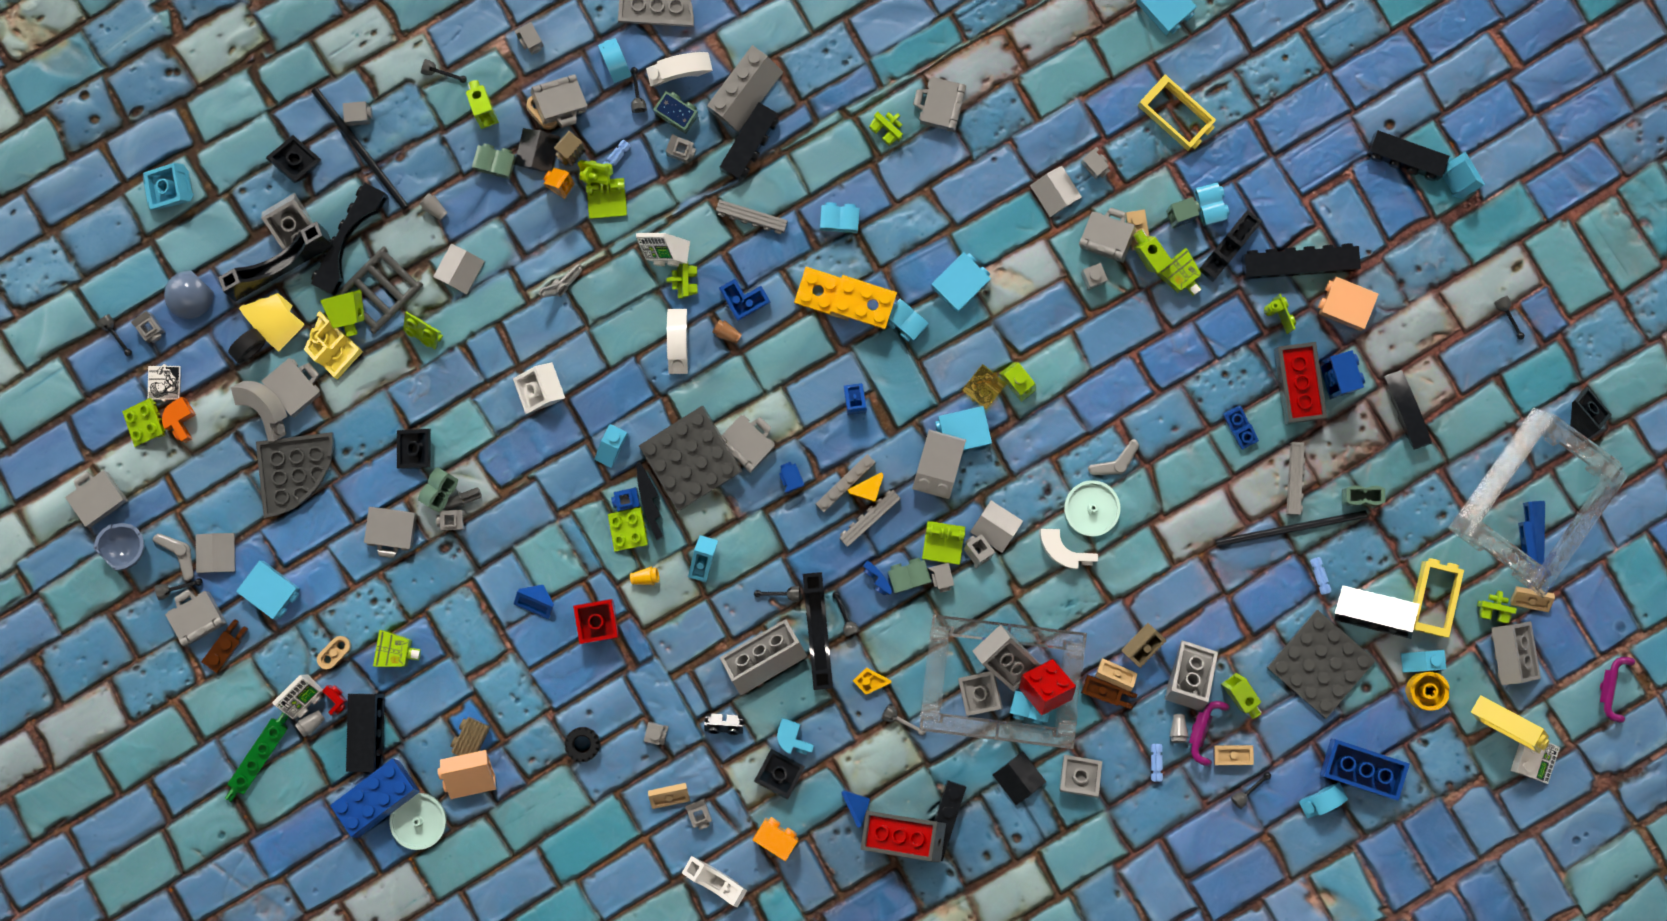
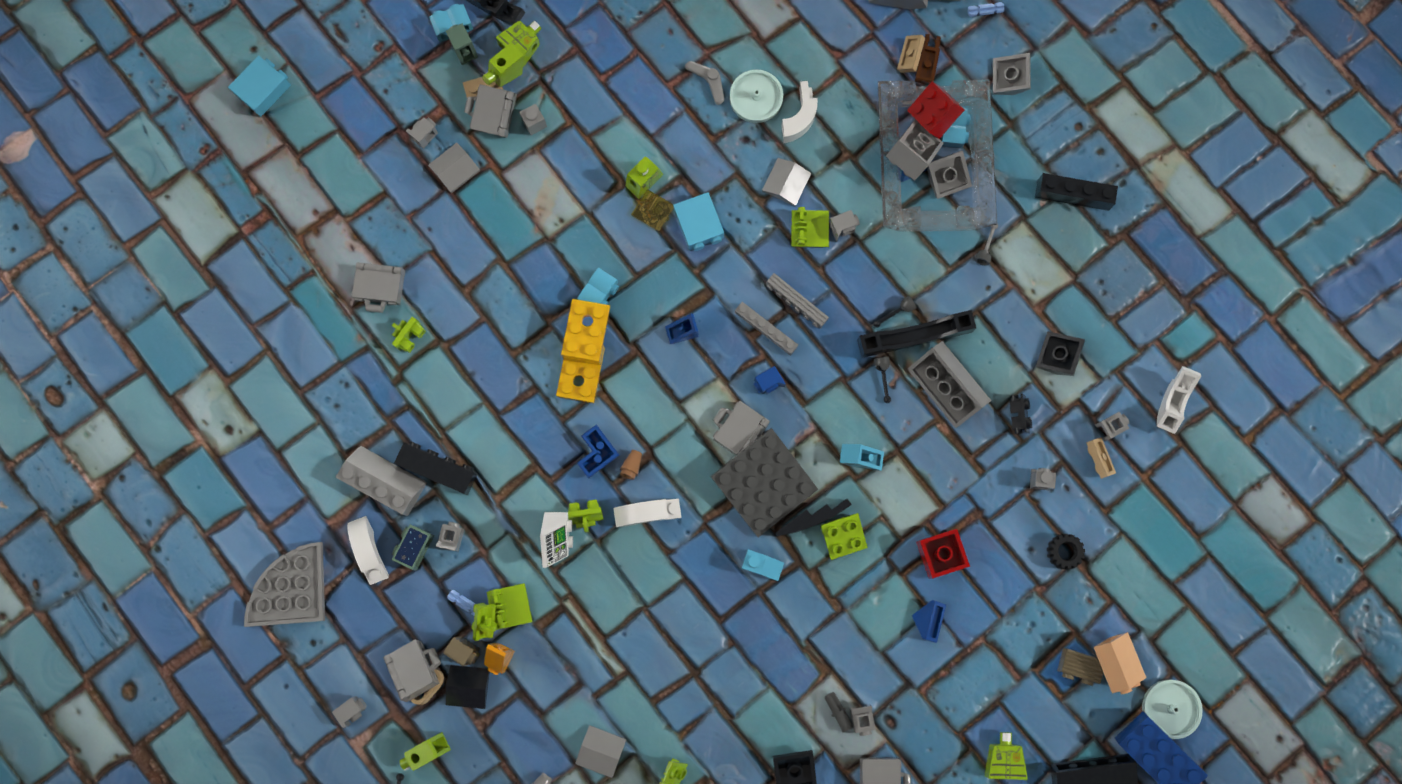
camera: 95 degrees left, 5 degrees down
sand green brick [418,467,458,512] -> none
sand green brick [472,144,516,179] -> none
white slope [513,362,565,414] -> none
light grey piece [539,264,582,298] -> none
medium azure brick [598,38,631,83] -> none
blue window [611,487,641,512] -> none
hinge [630,67,647,113] -> none
yellow cone [630,566,660,585] -> none
light grey piece [716,200,788,234] -> none
light orange brick [753,817,798,861] -> none
medium azure brick [777,718,814,755] -> none
medium azure brick [820,202,860,233] -> none
blue slope [841,790,870,828] -> none
yellow slope [847,472,884,502] -> none
yellow piece [853,667,892,694] -> none
red brick [860,811,946,862] -> none
blue slope [863,560,892,596] -> none
sand green brick [887,558,931,594] -> none
light grey slope [912,429,966,499] -> none
medium azure brick [931,252,991,313] -> none
light grey brick [964,534,995,568] -> none
black slope [992,751,1046,805] -> none
dark tan brick [1121,623,1166,668] -> none
light yellow window [1138,75,1216,151] -> none

